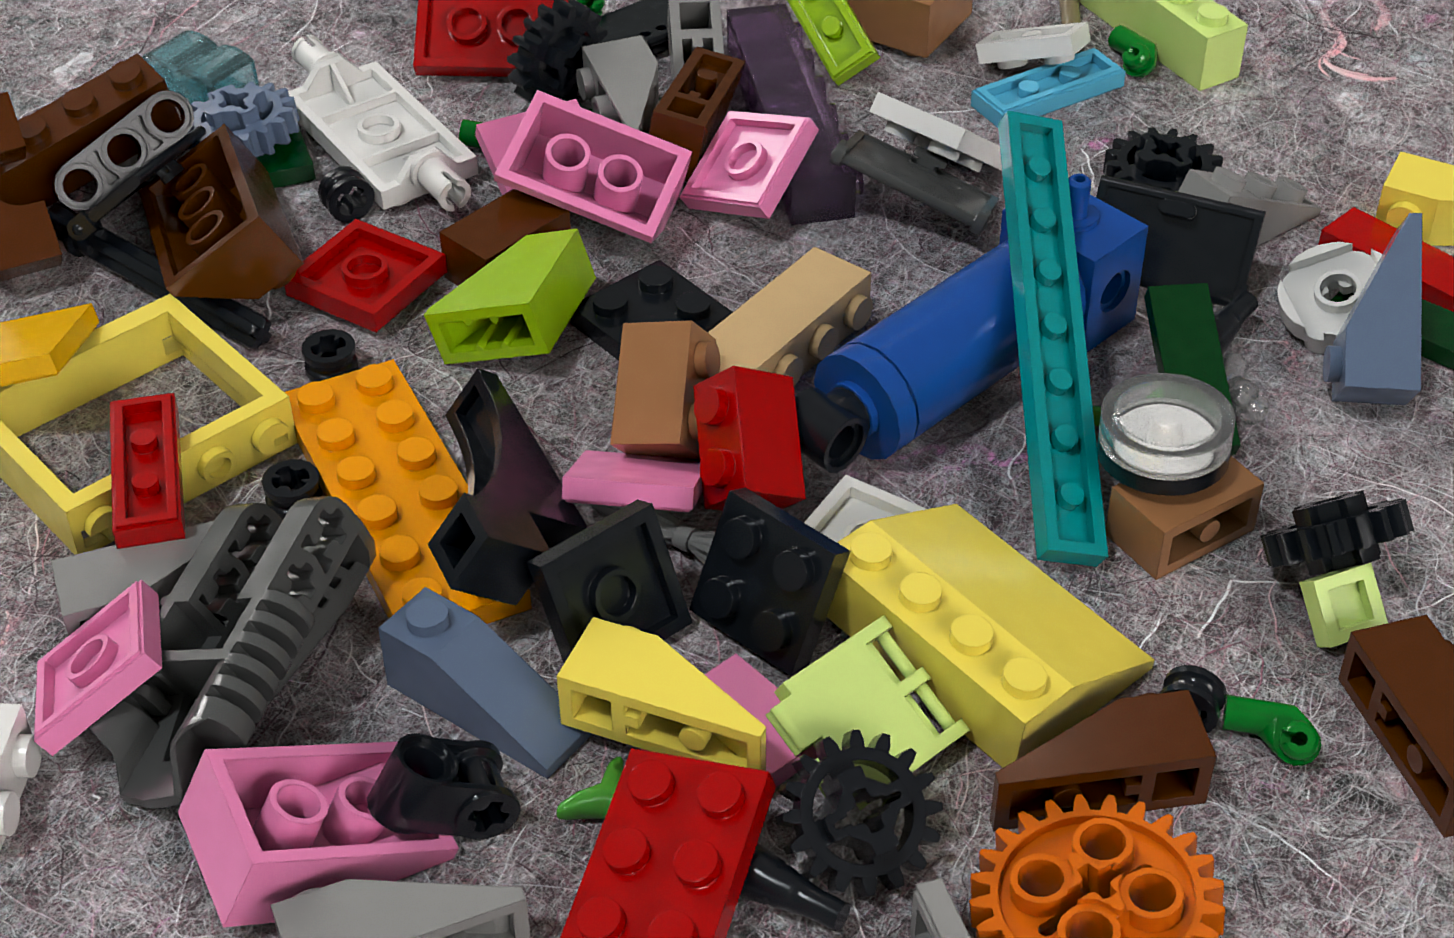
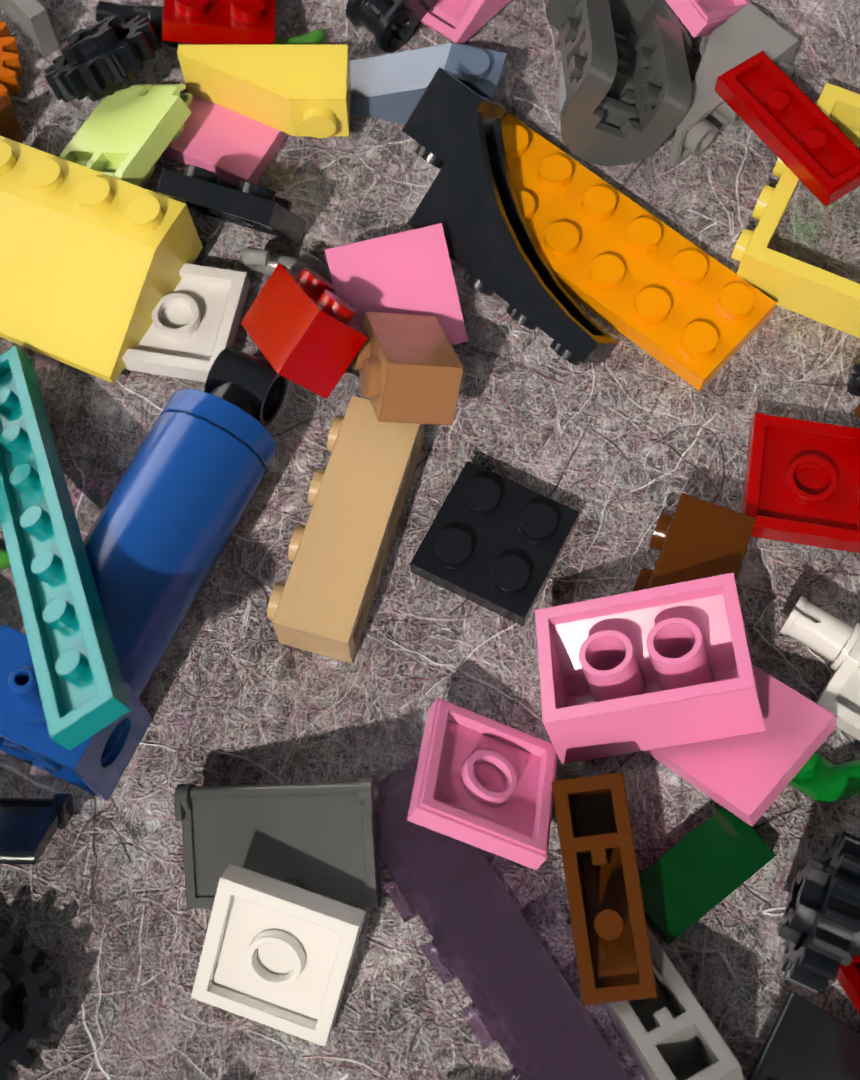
camera: 160 degrees right, 25 degrees up
black bush [261,459,323,520] -> none
black bush [302,329,358,382] -> none
lime slope [424,228,596,365] -> none
black plate [527,499,693,663] -> none
light grey slope [576,35,659,134] -> none

